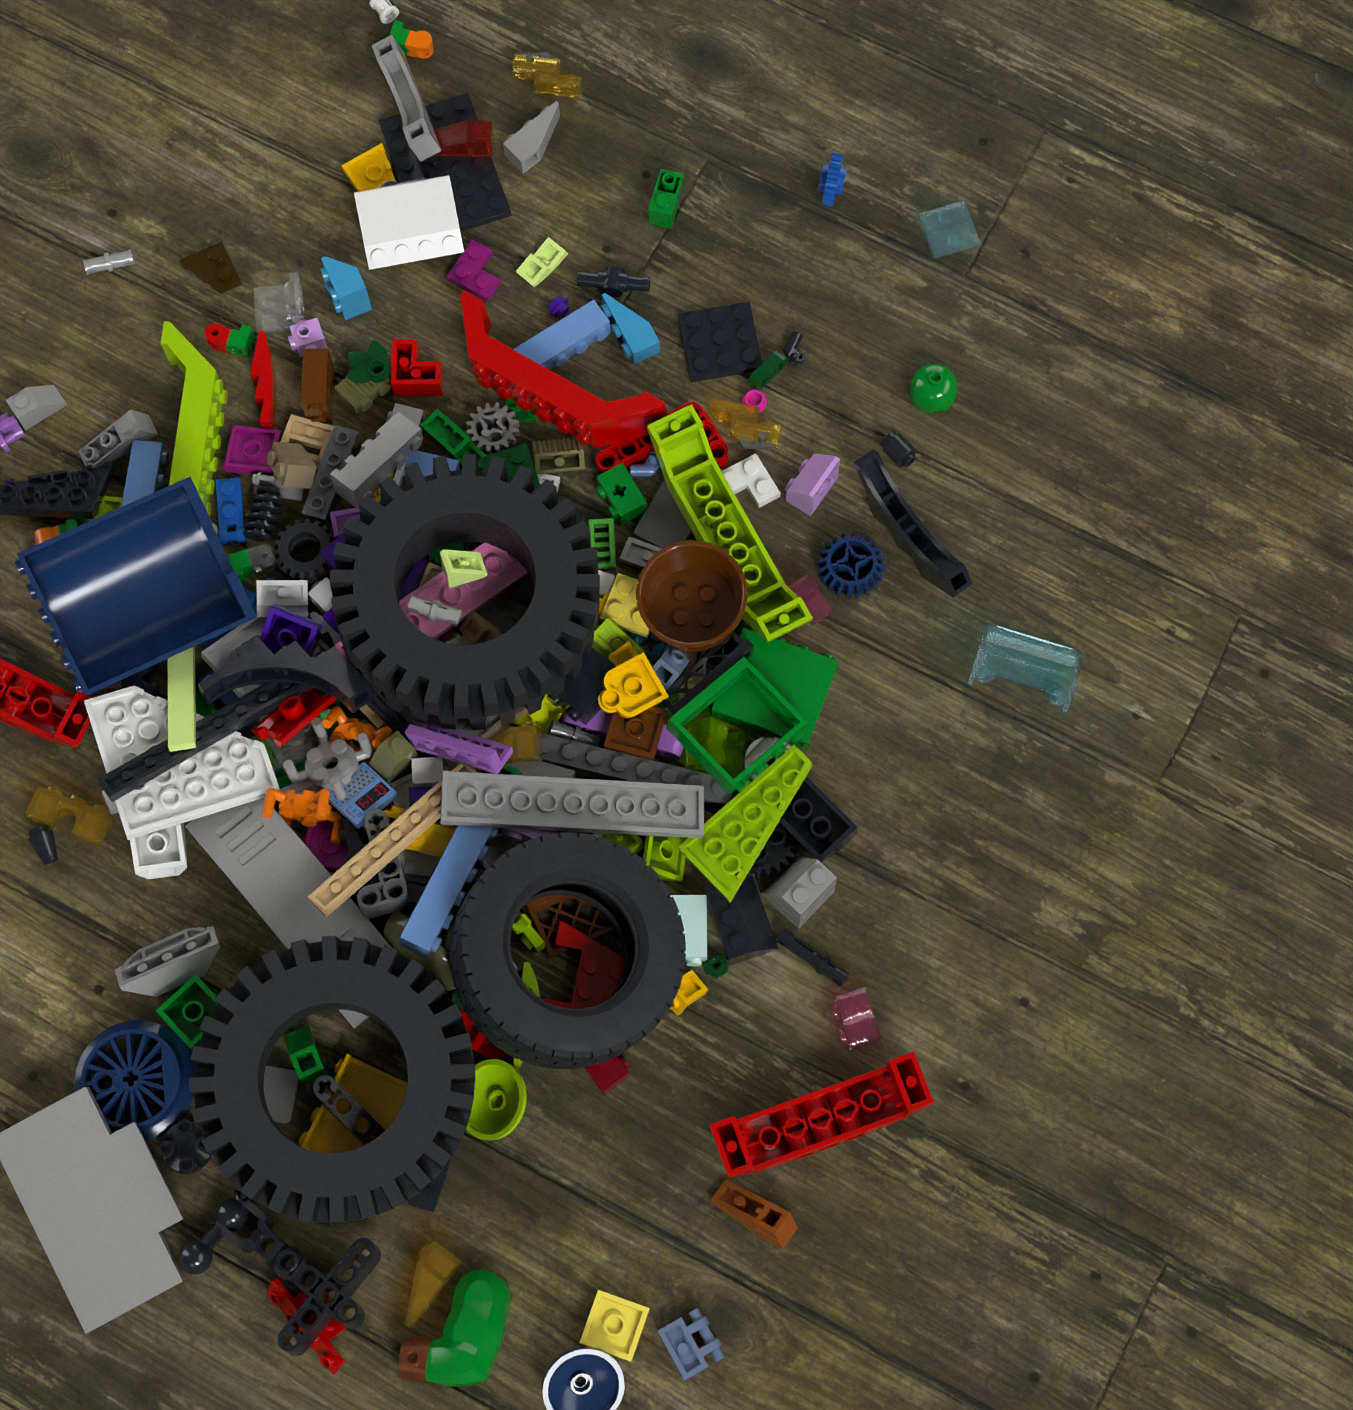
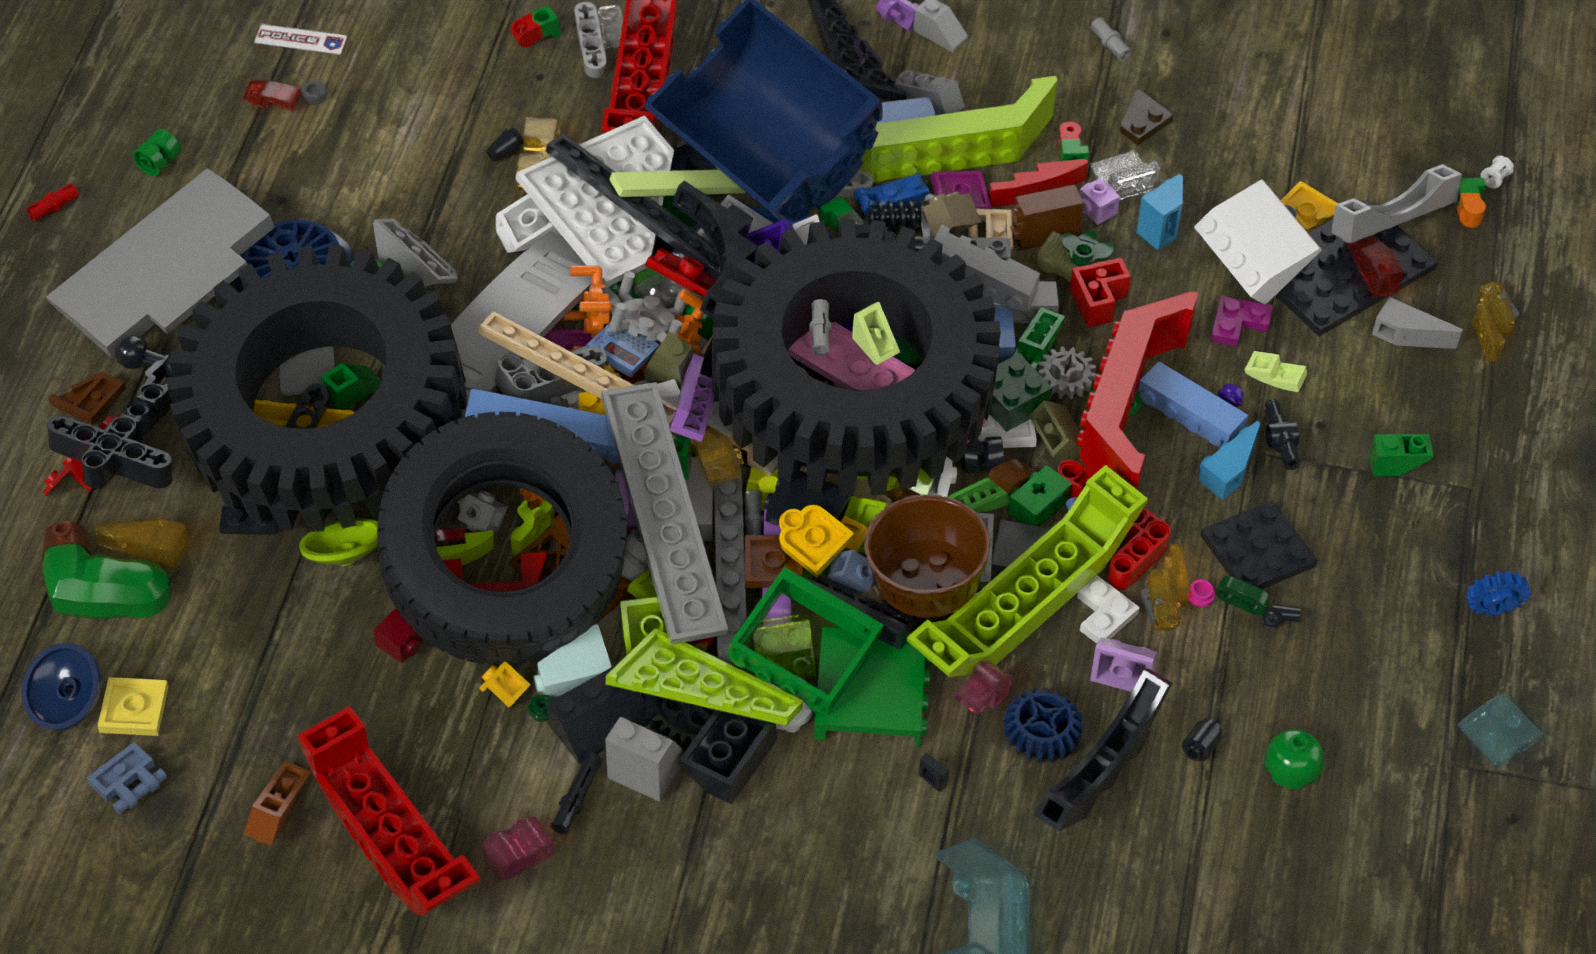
camera: 70 degrees right, 20 degrees down
none -> reddish brown wing [48,372,126,426]
none -> black tile [919,753,949,792]
none -> reddish brown slope [988,459,1036,494]

